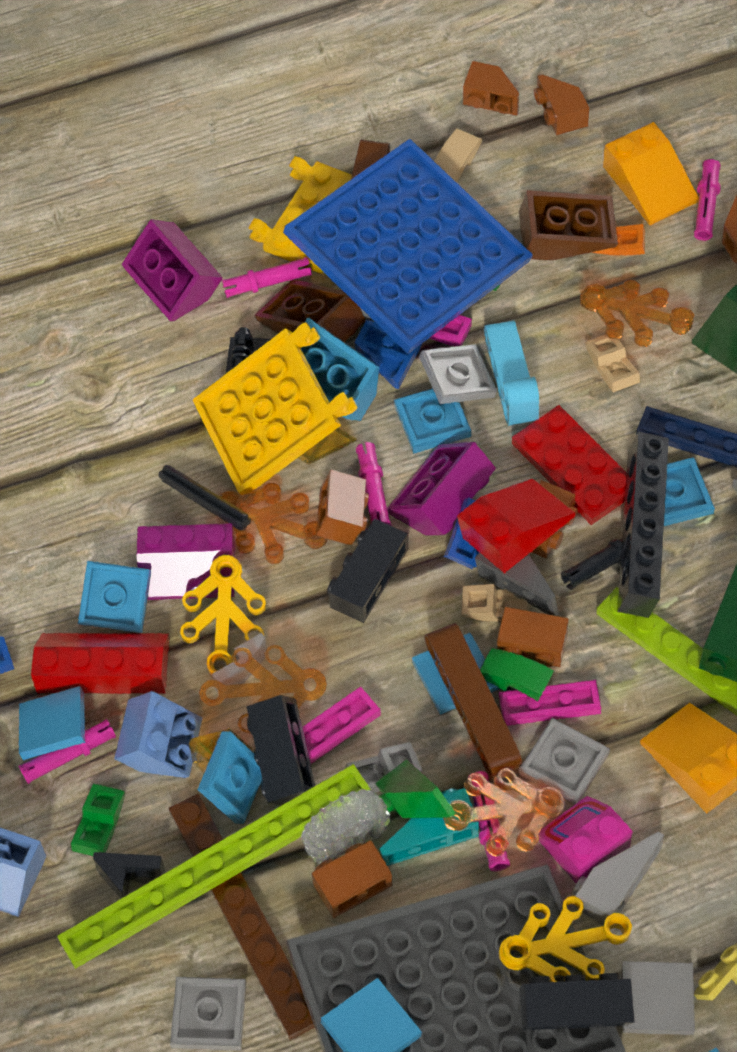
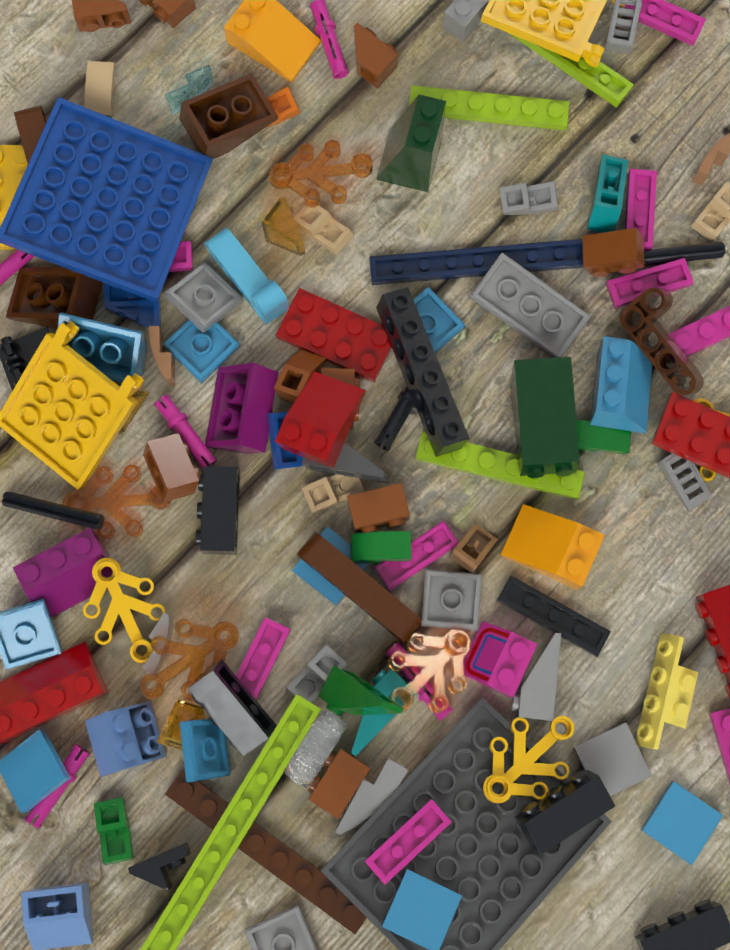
camera: 30 degrees left, 20 degrees up
none -> medium nougat slope [148,326,175,386]
none -> clear light blue slope [165,65,214,115]
none -> clear yellow slope [262,197,305,256]
none -> dark orange slope [274,349,327,404]
none -> light grey slope [335,758,408,835]
none -> dark pink plate [364,799,451,885]
none -> medium nougat slope [450,523,498,573]
none -> black tile [496,576,611,657]

